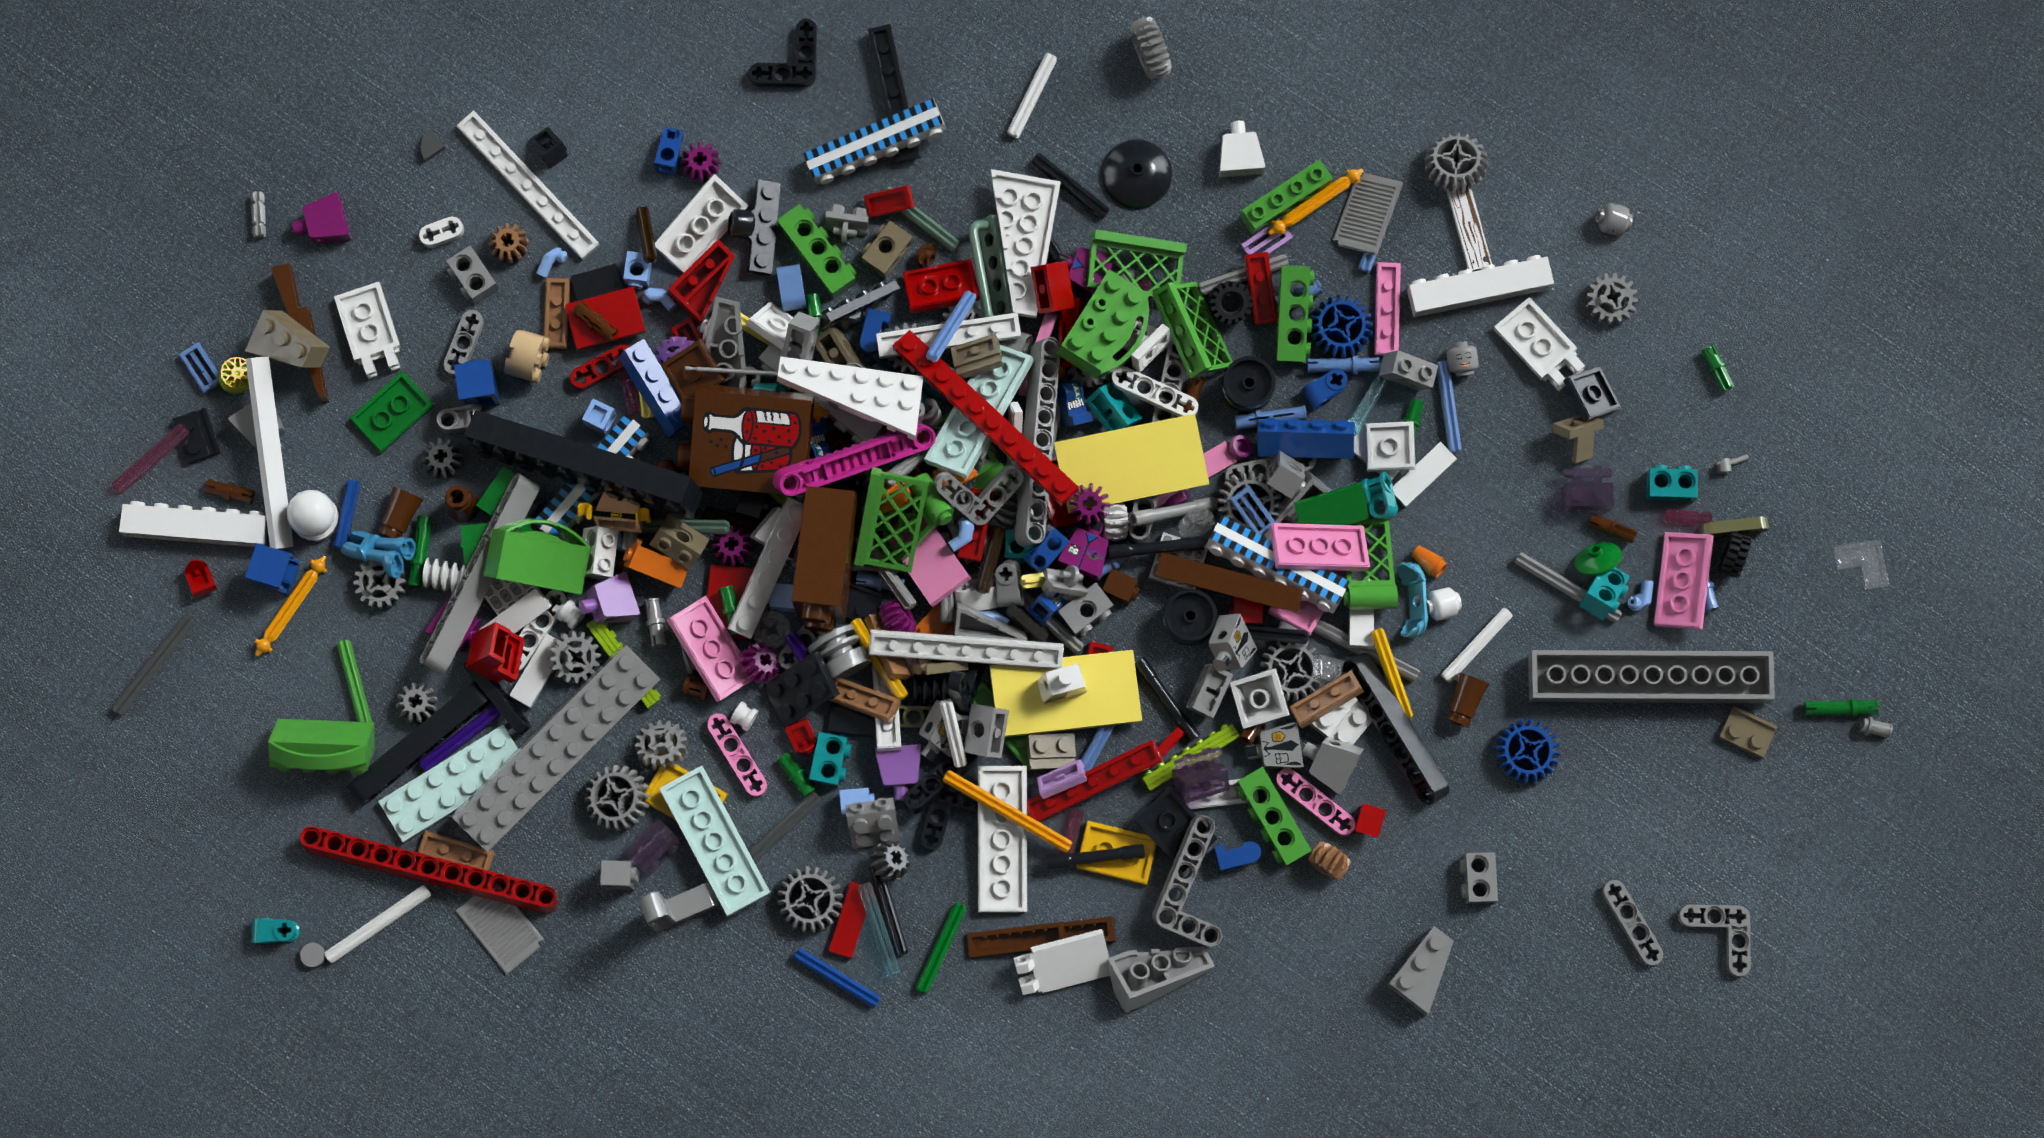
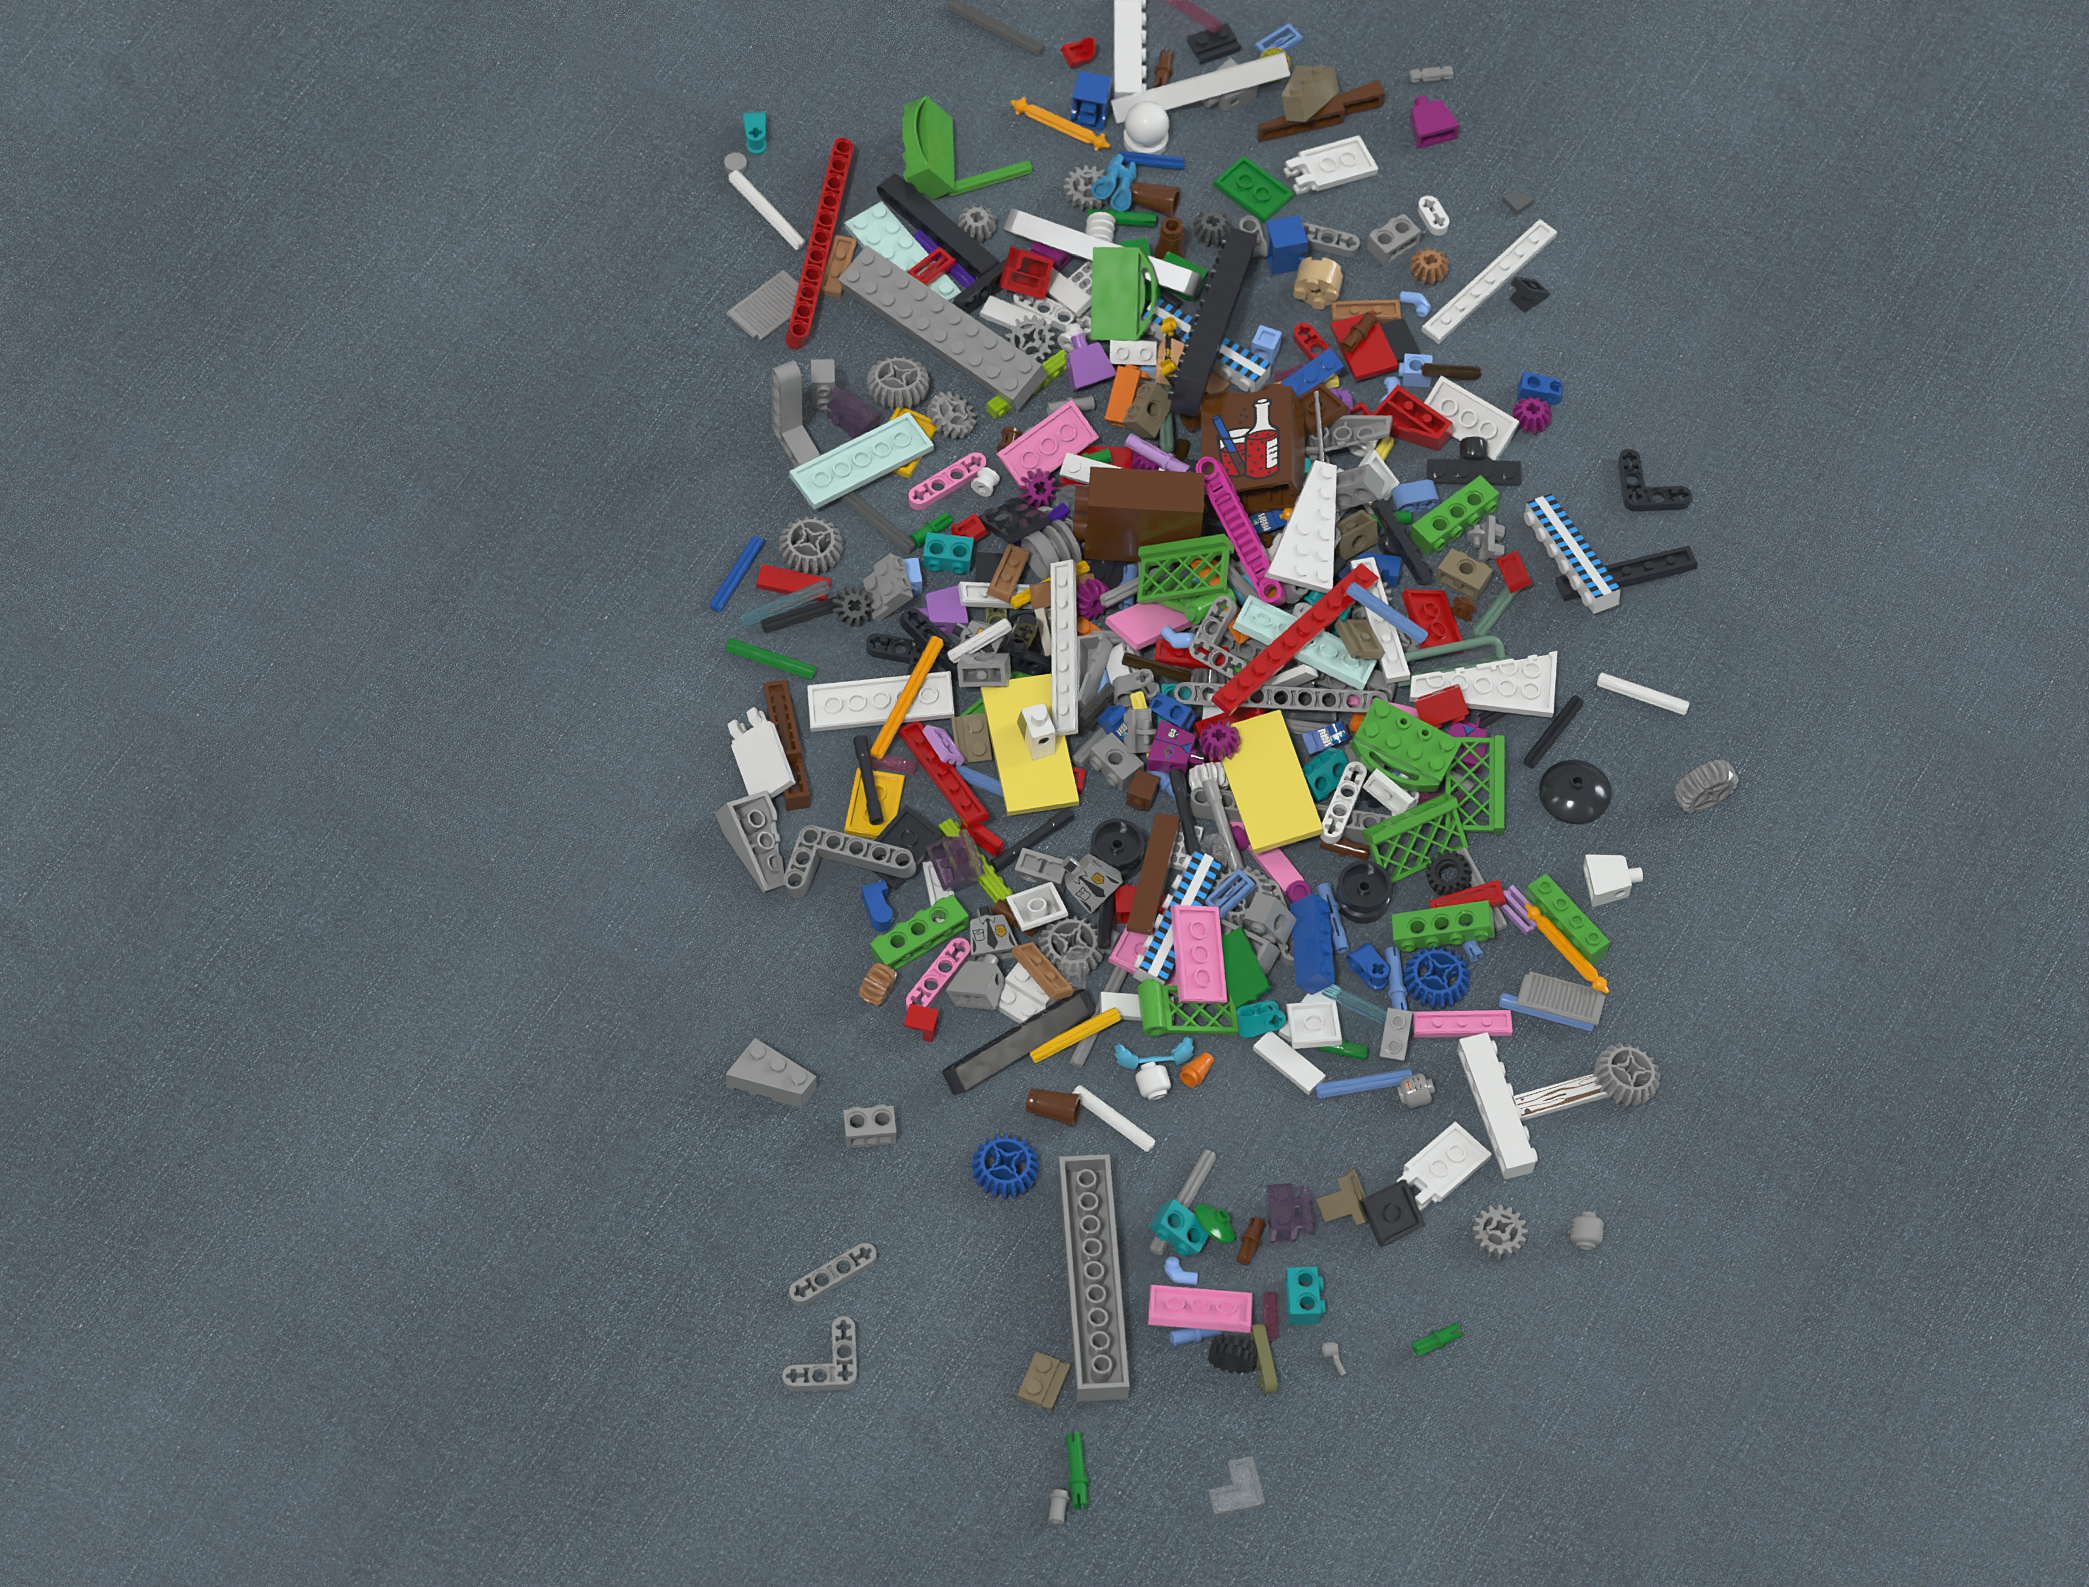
camera: 85 degrees right, 20 degrees down
none -> red tile [907,247,955,286]
none -> lavender pin [1125,433,1192,472]

